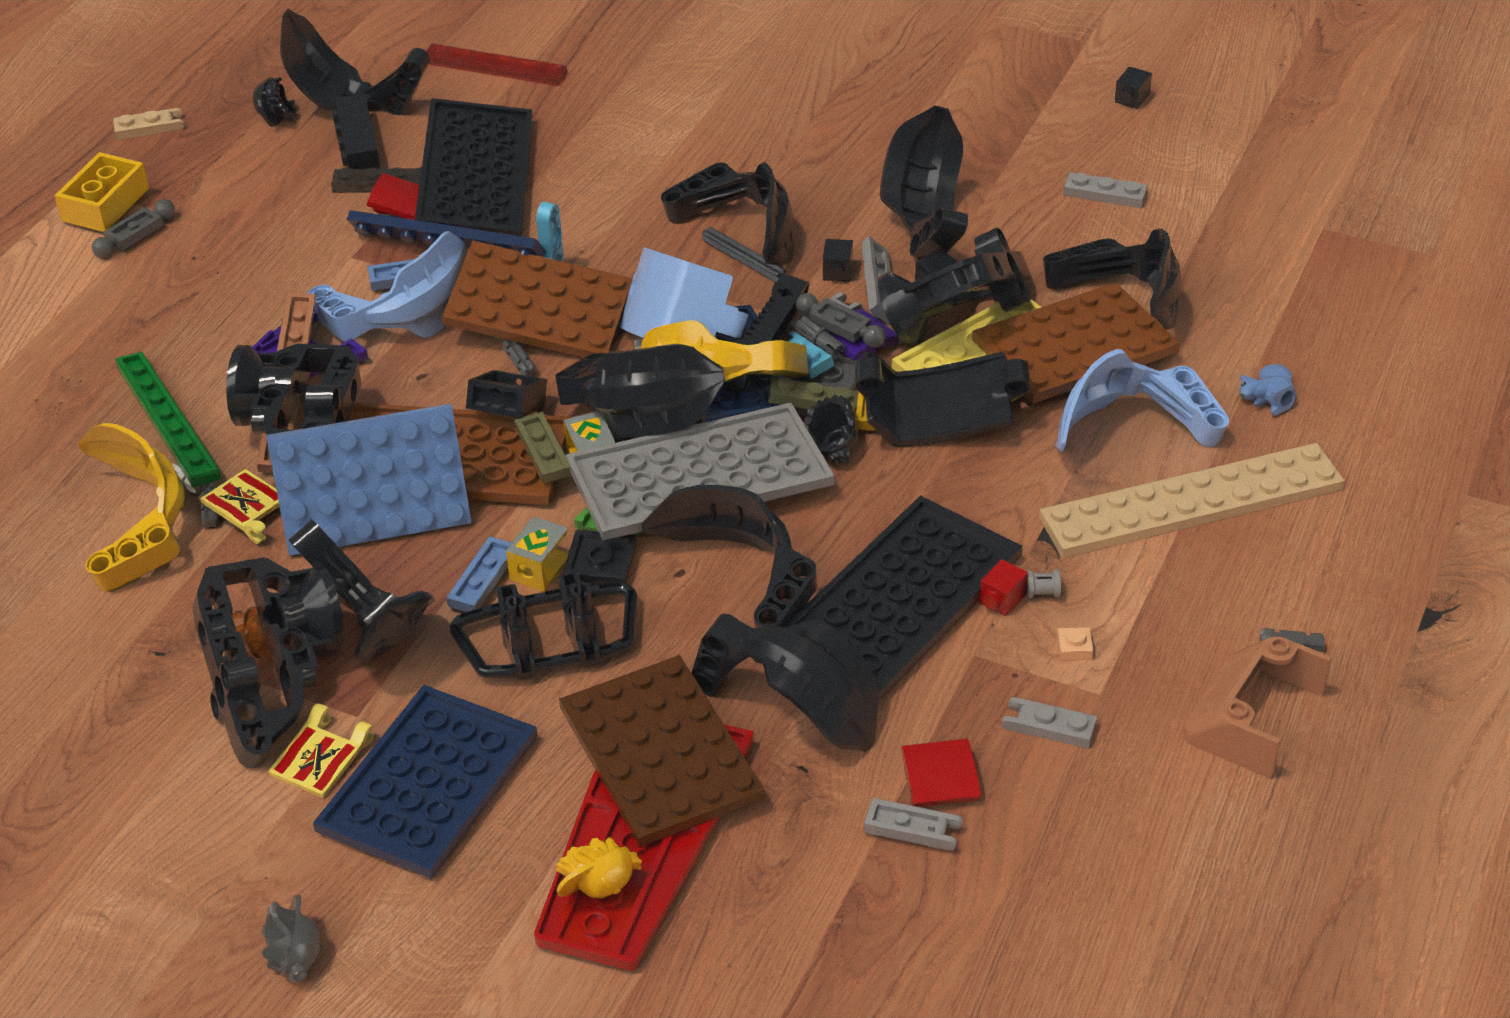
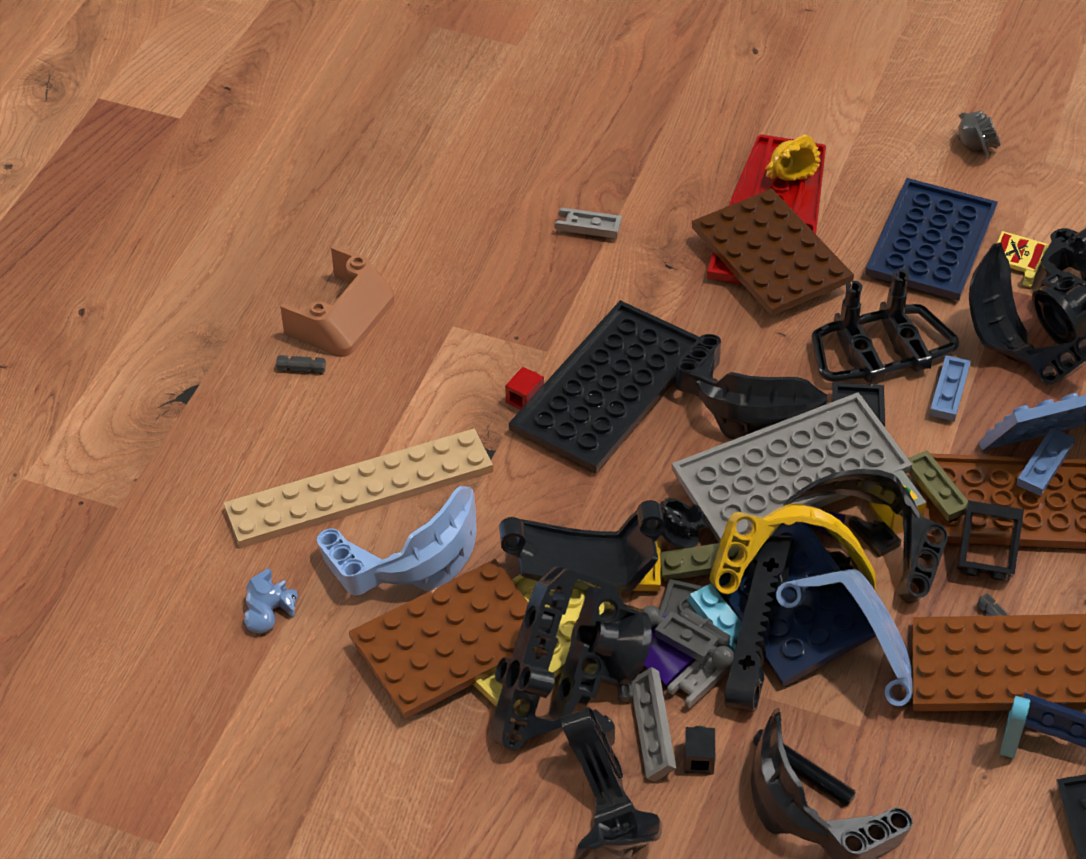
camera: 175 degrees right, 5 degrees up
piece [506,517,569,592] -> none
black piece [691,613,879,751] -> none
red slope [901,738,981,807] -> none
light grey hinge [1001,697,1097,749] -> none
light grey bush [1027,570,1061,598] -> none
black piece [1043,228,1182,330] -> none
light nougat plate [1057,627,1093,661] -> none

